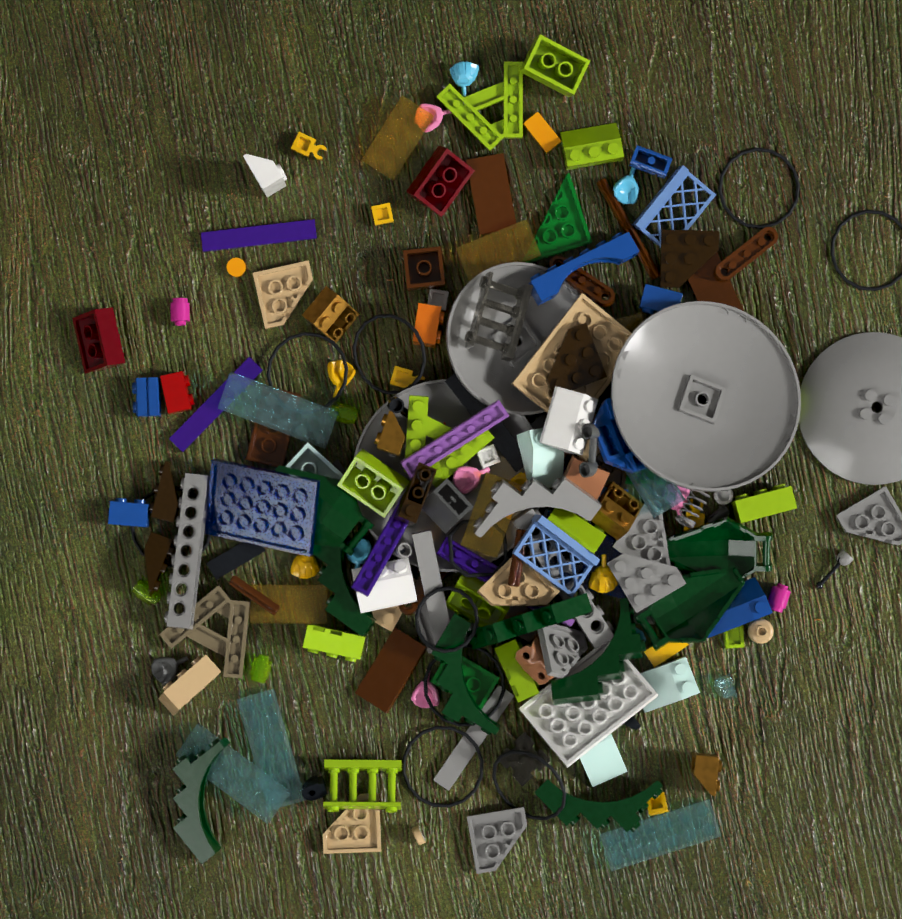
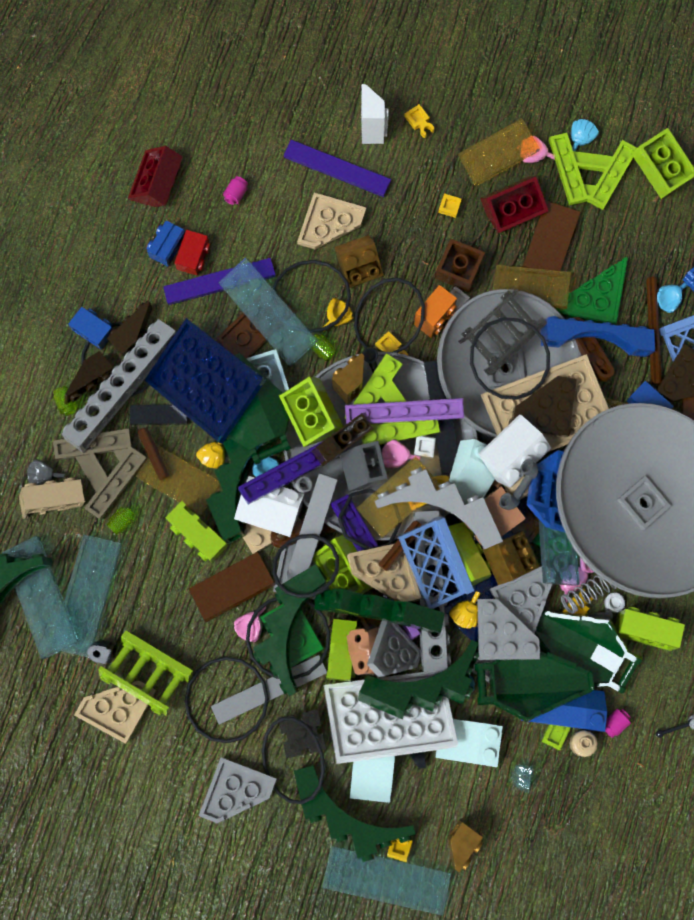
camera: 30 degrees right, 10 degrees down
light orange tile [227,258,246,277] -> none
tan tile [411,825,426,845] -> none
light orange tile [523,112,562,154] -> none
lime slope [560,123,624,170] -> none
yellow slope [644,638,689,668] -> none
none -> black piece [470,317,550,400]

